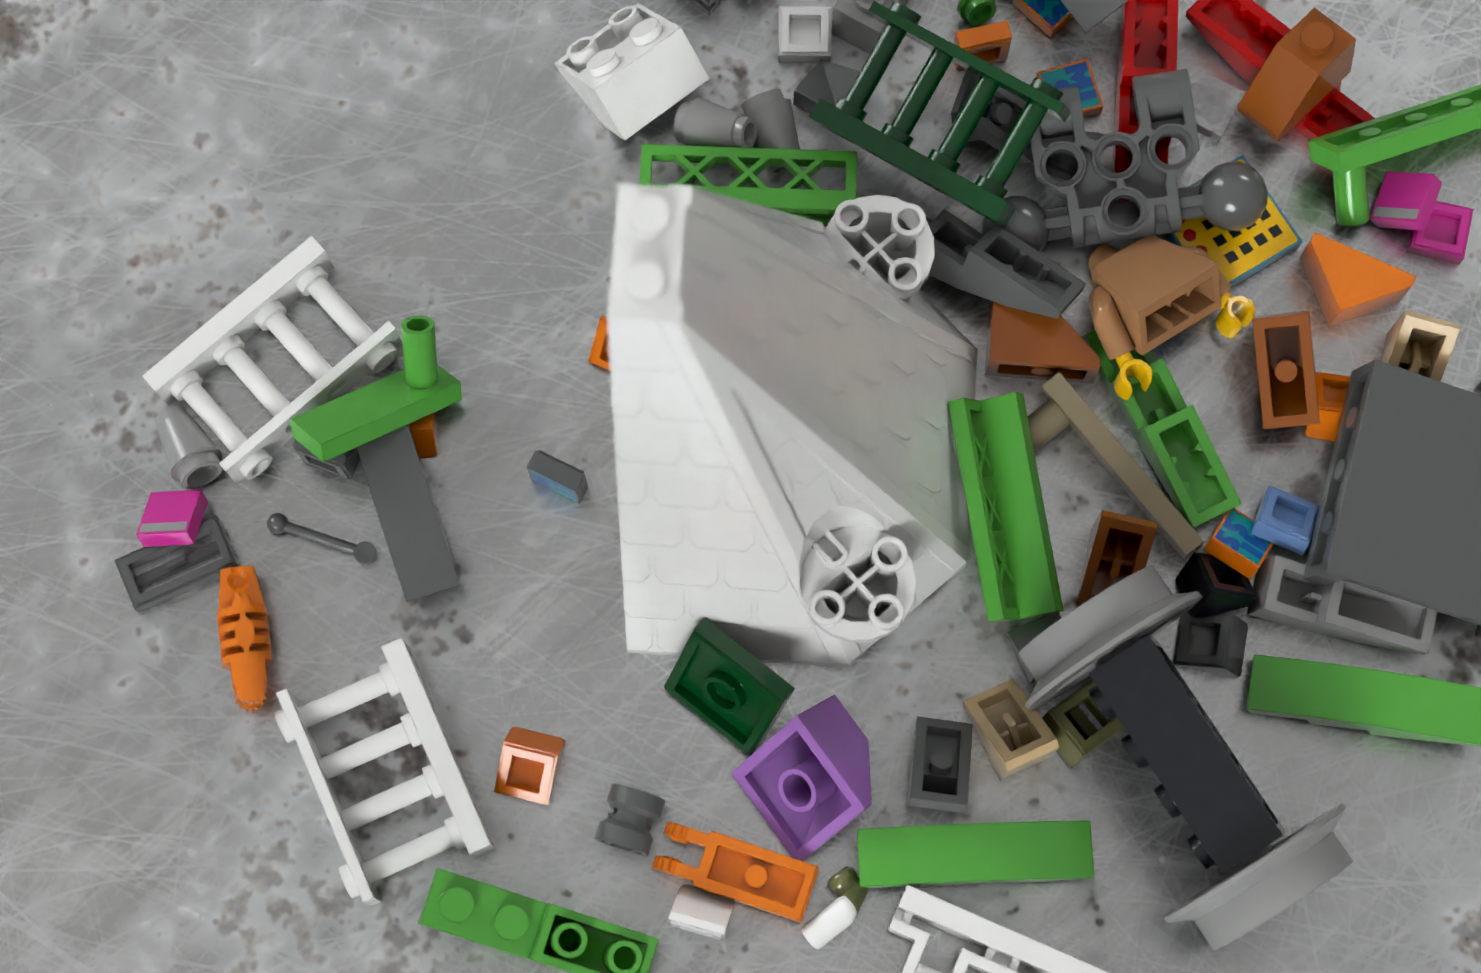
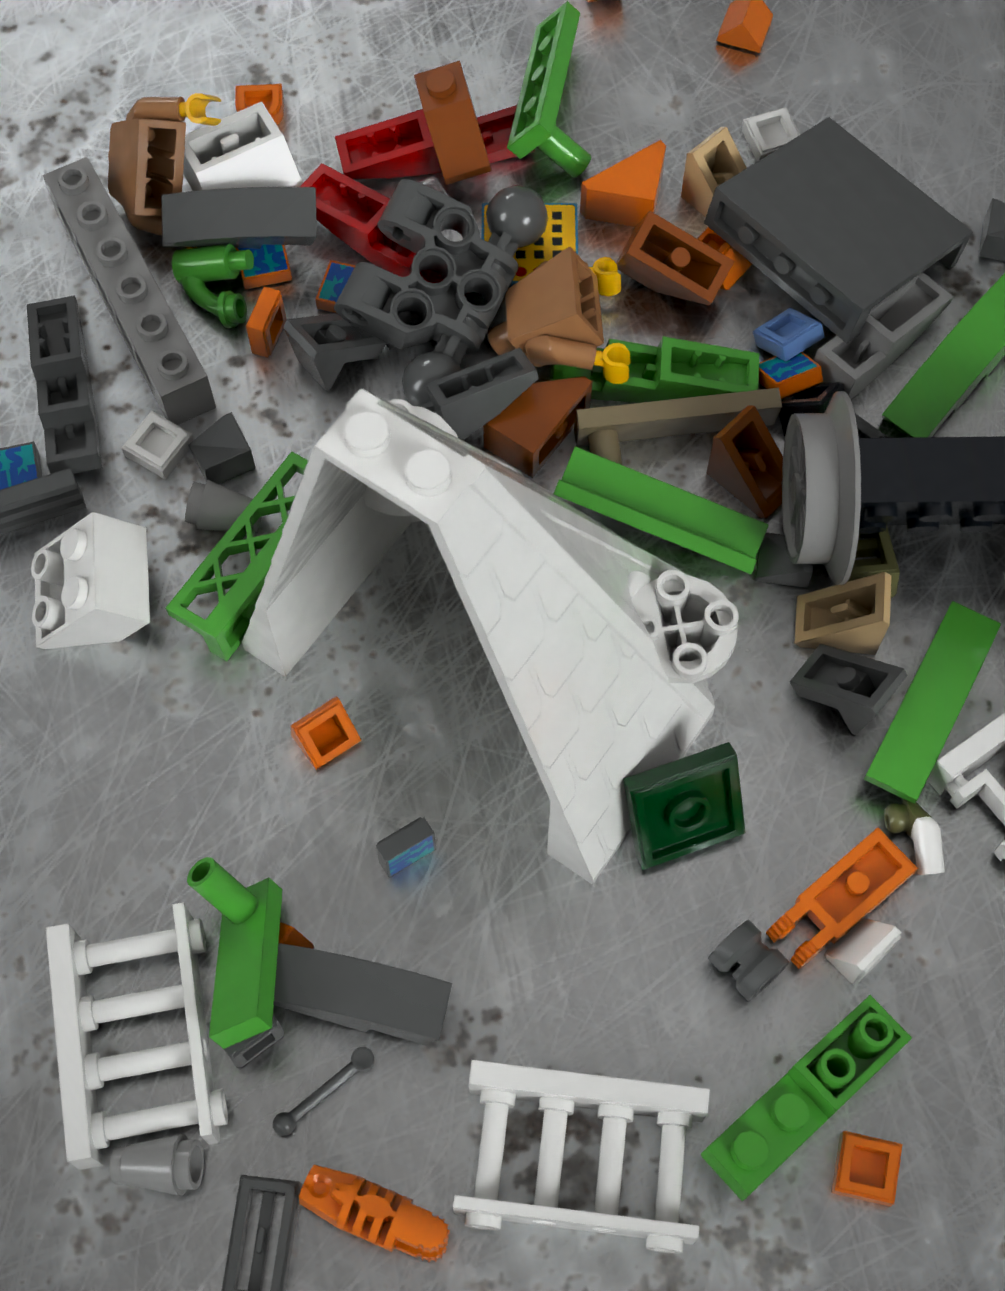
camera: 60 degrees left, 10 degrees down
dark pink tile [136,489,208,547] -> none
orange slope [494,727,565,805] -> none
light grey cone [674,98,757,148] -> none
medium lavender slope [732,694,872,861] -> none
dark green fence [809,1,1070,228] -> none
dark pink tile [1370,171,1442,231] -> none
dark pink tile [1406,200,1474,264] -> none

